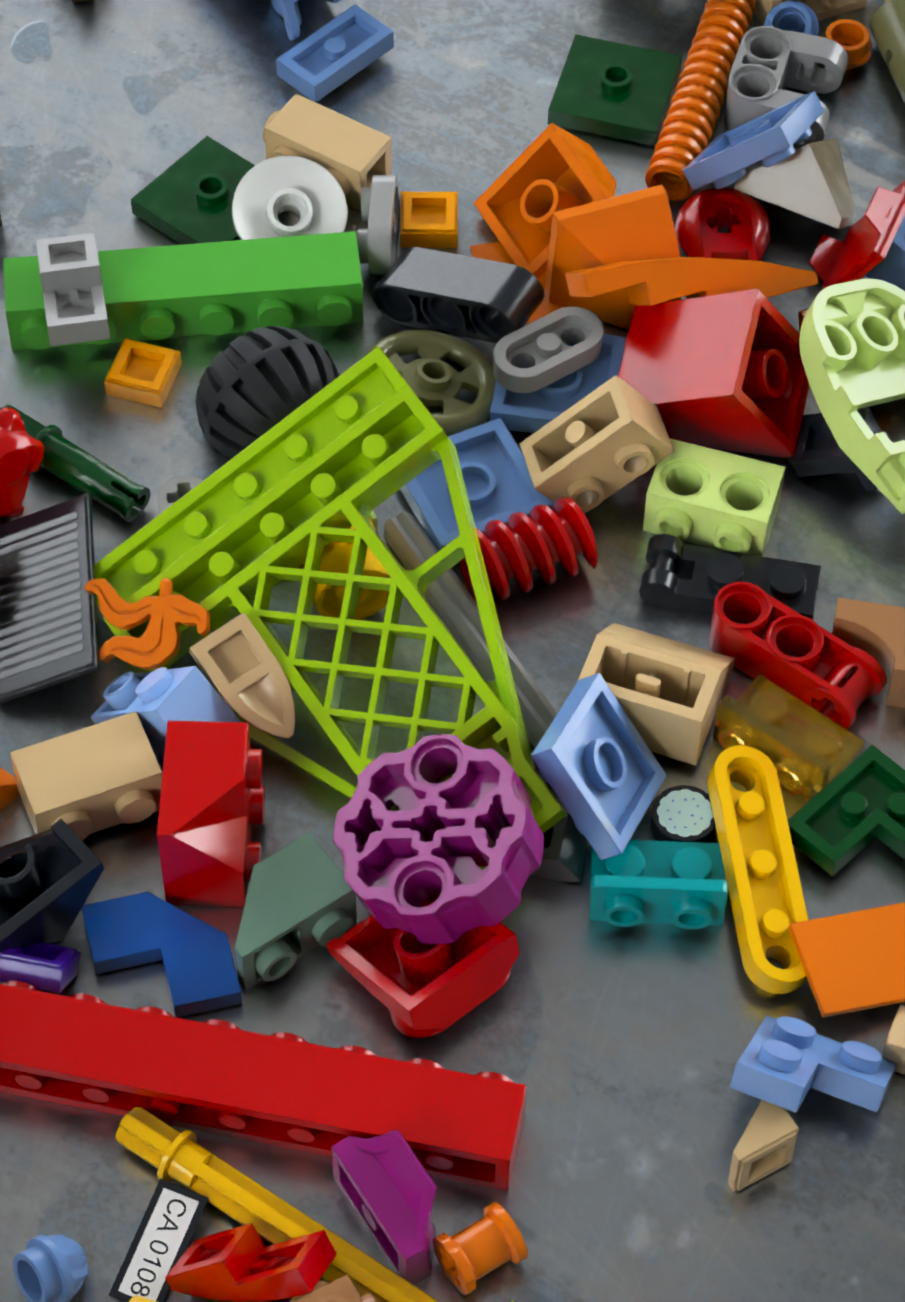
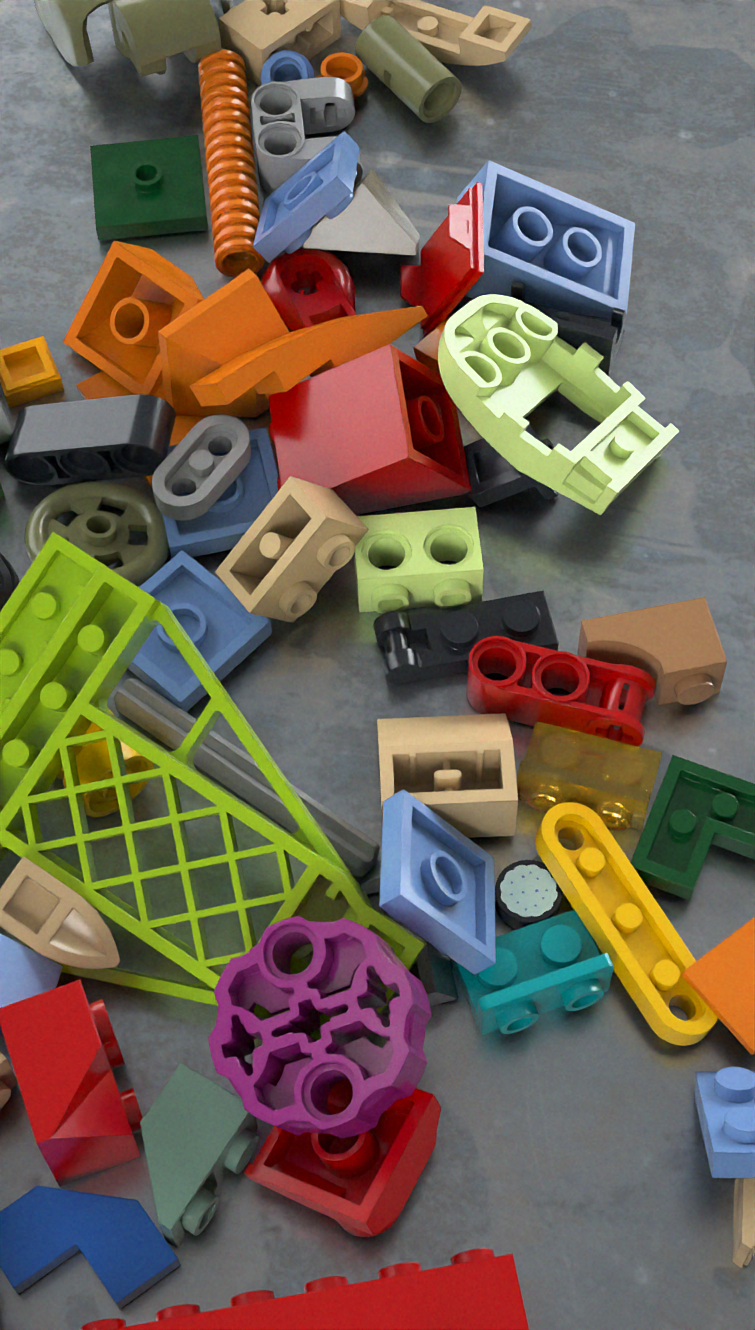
camera: 20 degrees left, 5 degrees up
red piece [459,497,598,601] -> none

